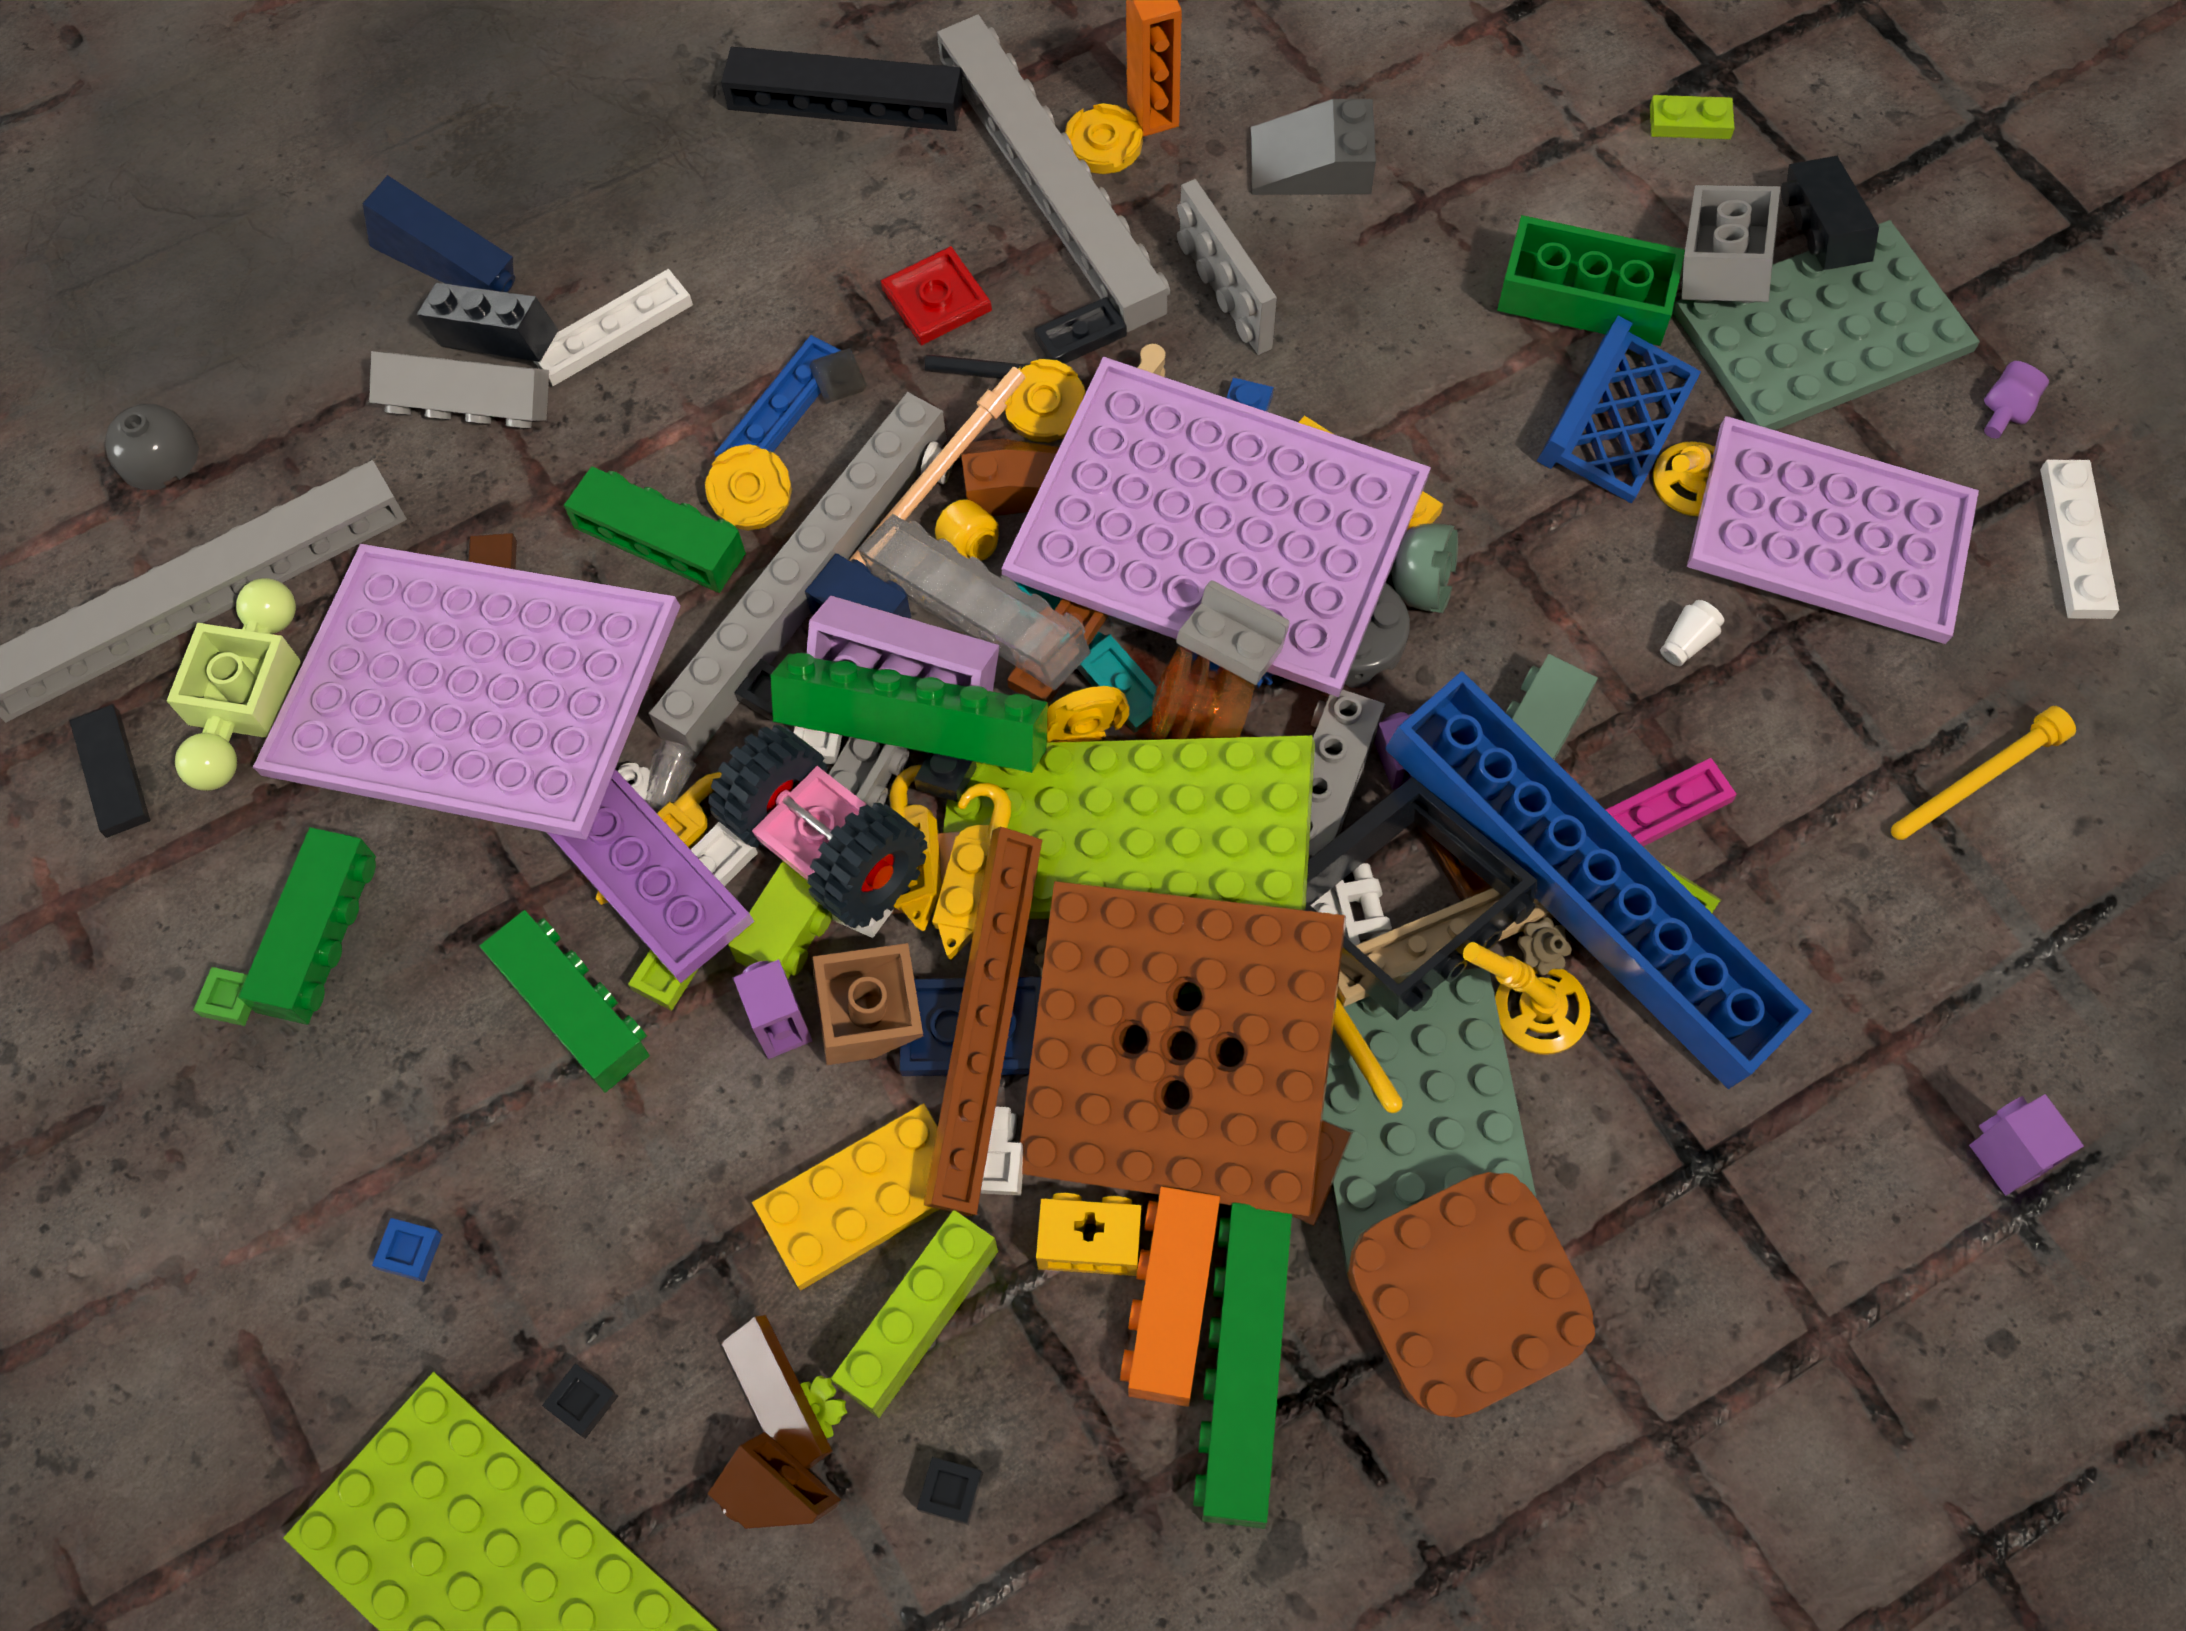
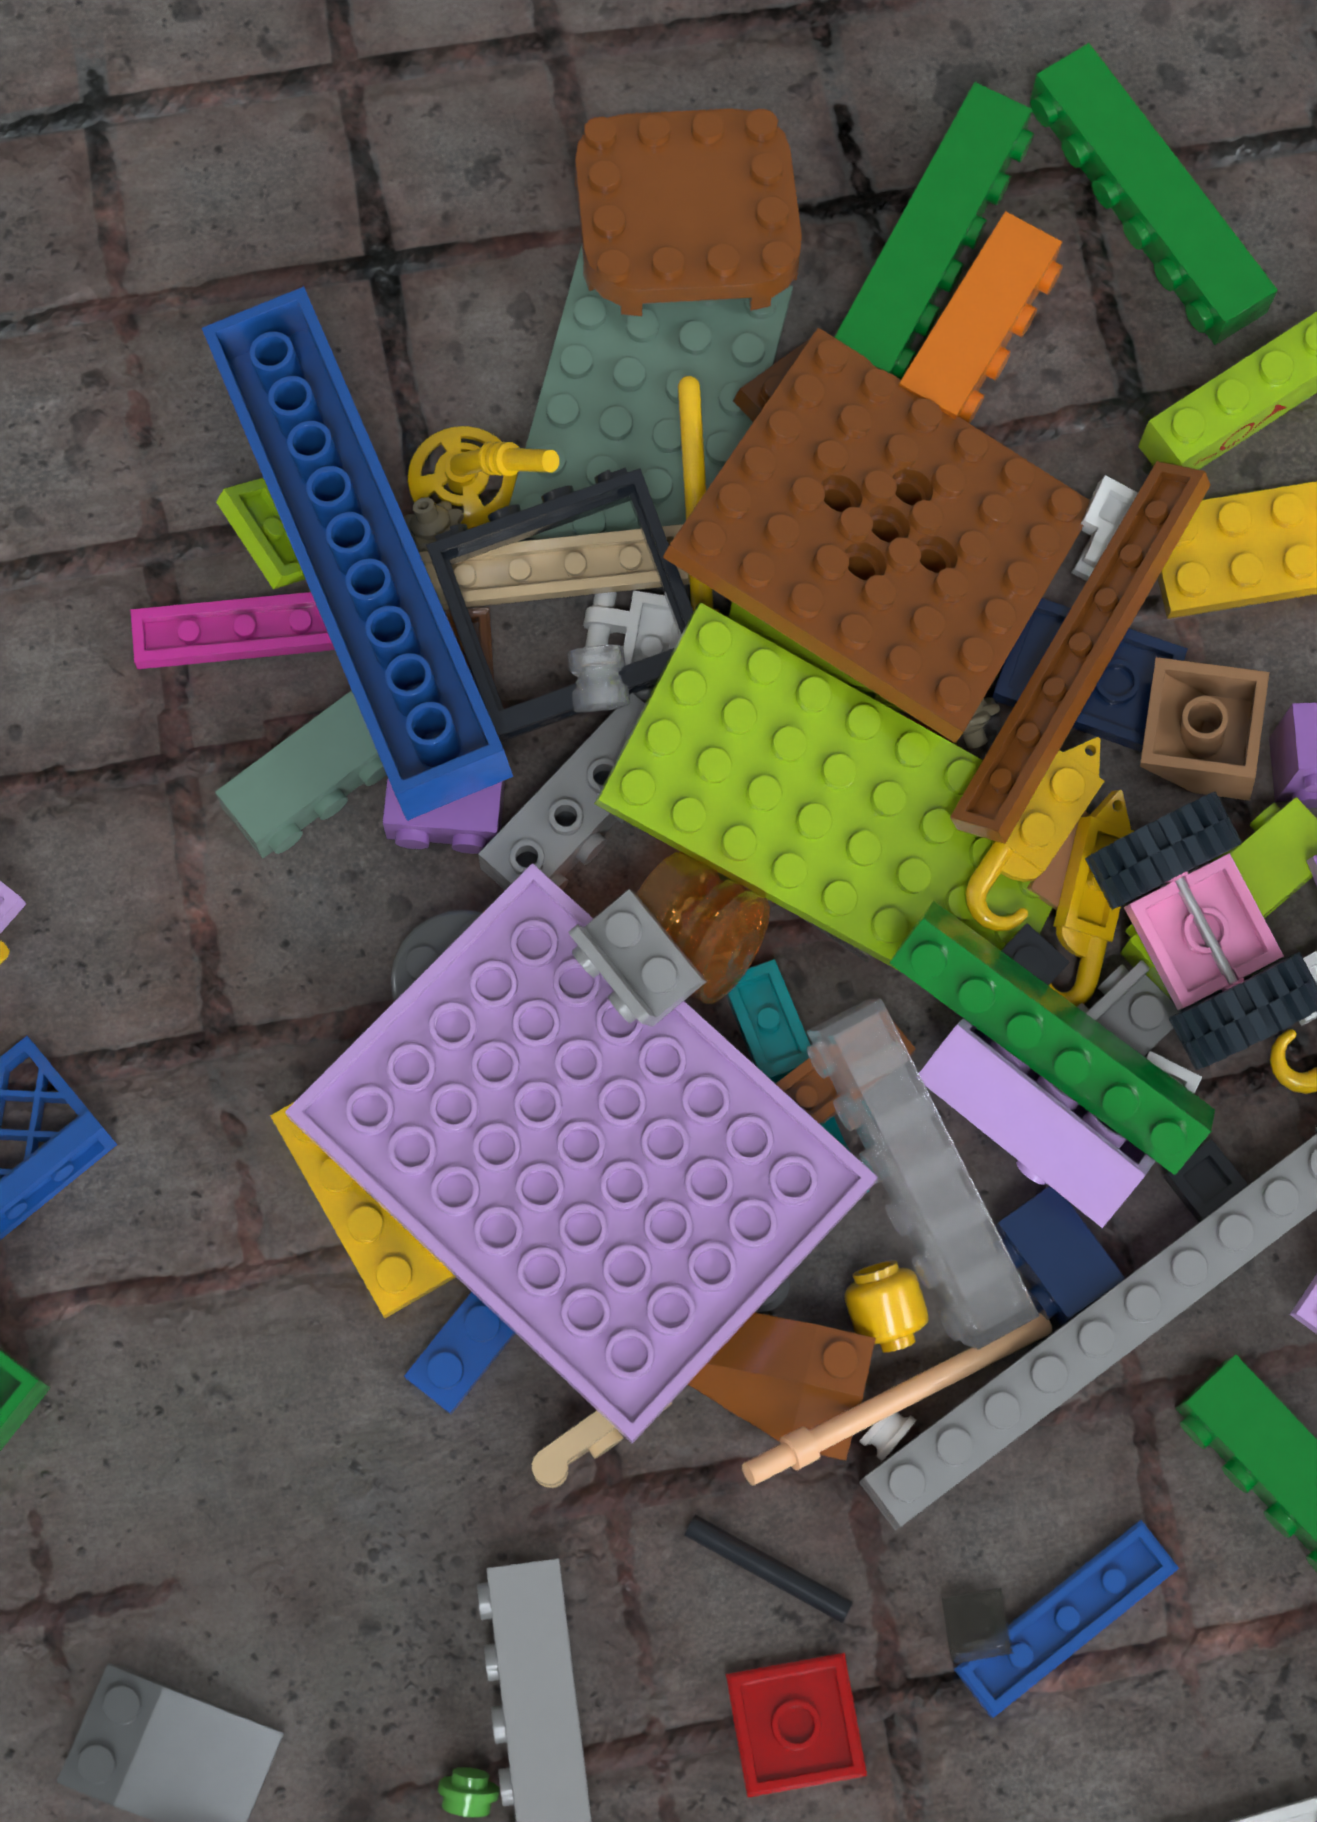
camera: 165 degrees left, 10 degrees up
yellow tile [705,444,792,531] -> none
black plate [917,1457,983,1526] -> none
yellow tile [1004,359,1086,443] -> none
black plate [1034,297,1127,364] -> none
yellow brick [1036,1193,1141,1276] -> none
yellow tile [1047,686,1130,743] -> none
light grey plate [1177,179,1277,355] -> none
sand green cylinder [1389,523,1458,613] -> none
white cone [1660,600,1724,667] -> none
medium lavender brick [1969,1094,2084,1196] -> none
none -> bright green plate [438,1768,500,1817]
none -> clear wheel [567,645,630,712]
none -> green brick [1030,43,1278,345]

